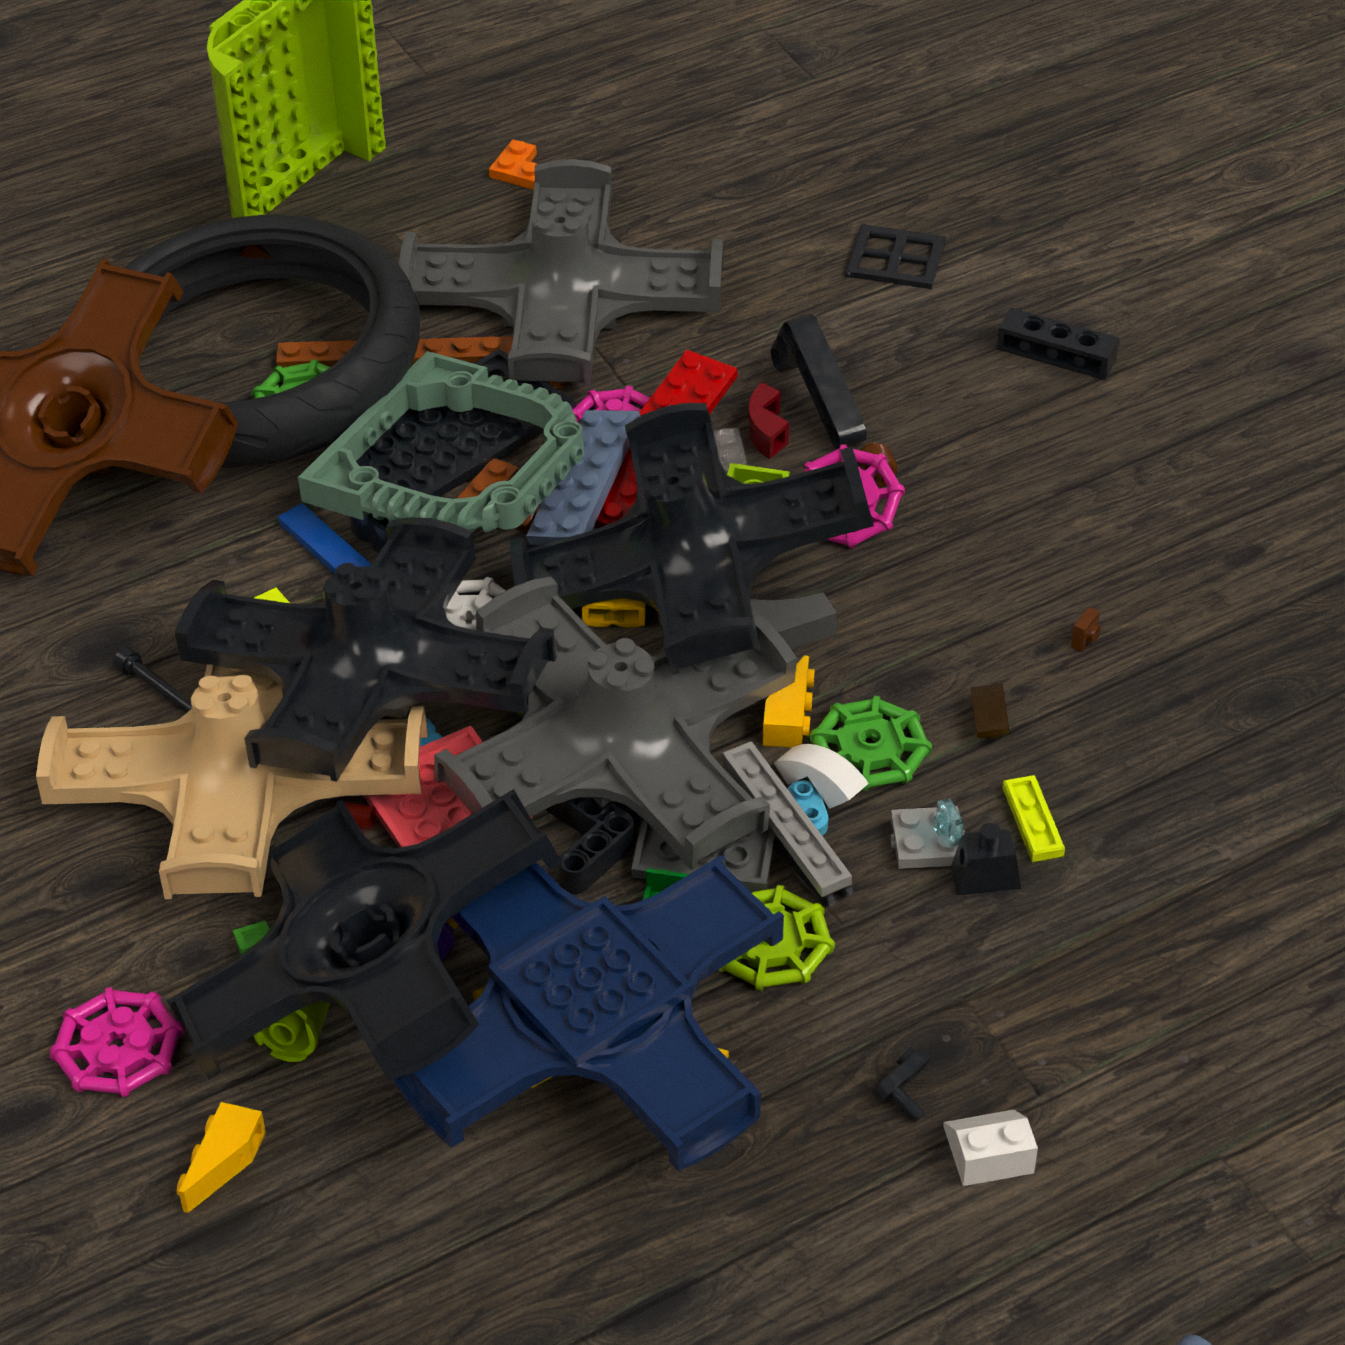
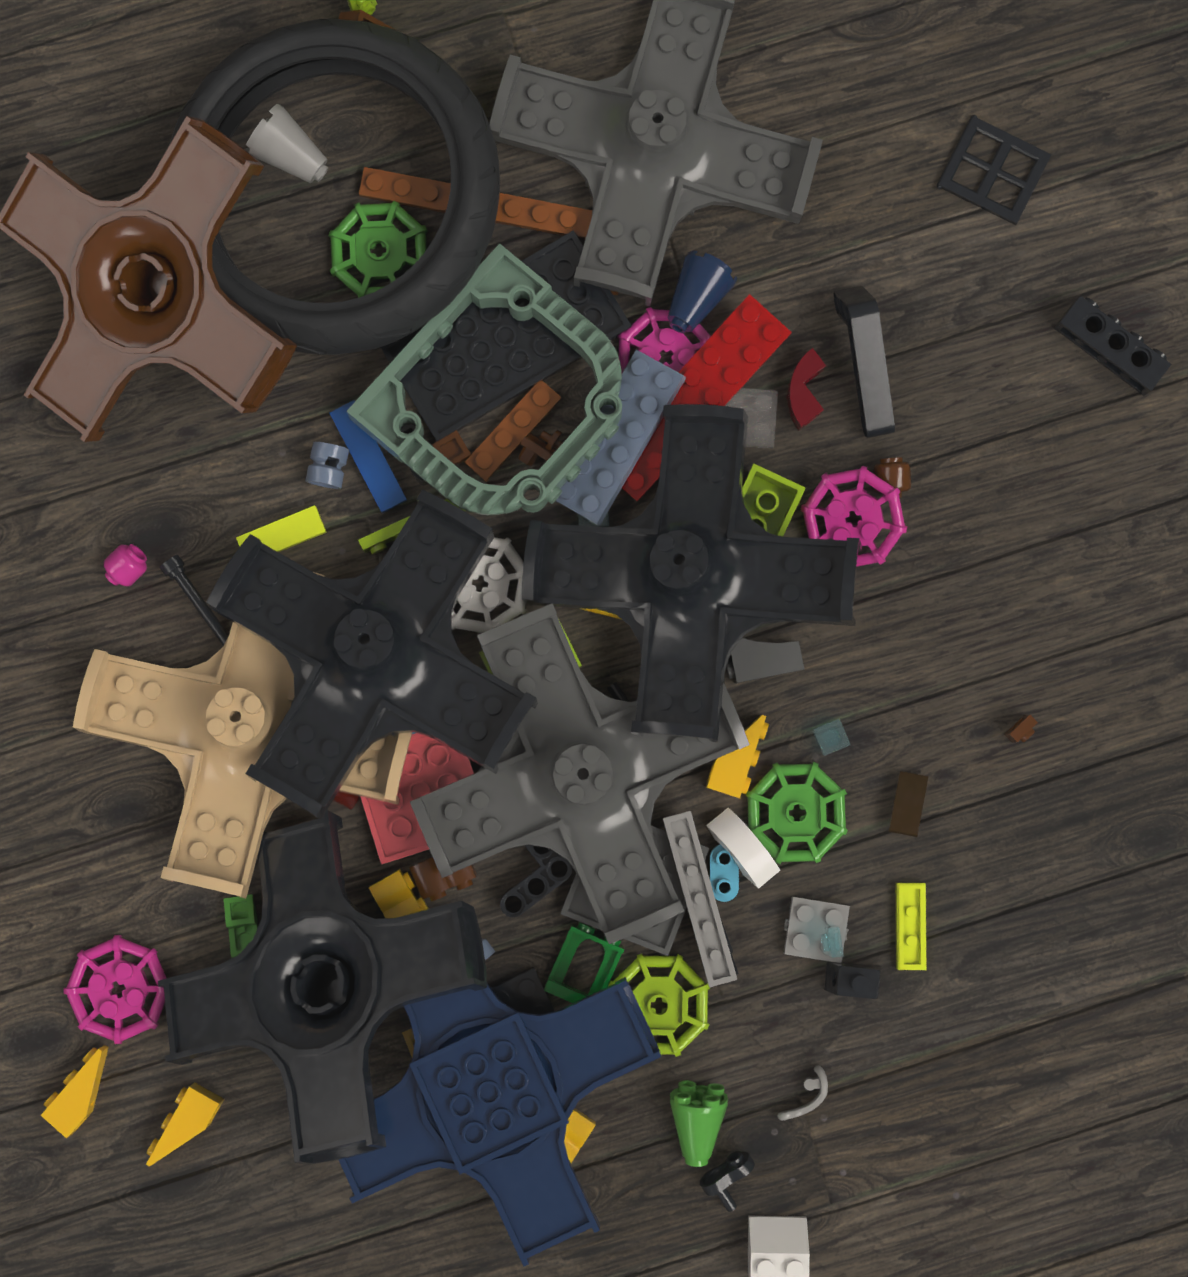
camera: 10 degrees right, 40 degrees up
none -> yellow slope [41,1045,109,1139]
none -> dark pink head [104,544,147,586]
none -> light grey cone [245,104,329,183]
none -> sand blue wheel [305,442,349,489]
none -> dark blue cone [667,250,737,333]
none -> bright green cone [670,1080,728,1167]
none -> light grey piece [777,1065,828,1120]
none -> clear light blue plate [812,719,851,756]

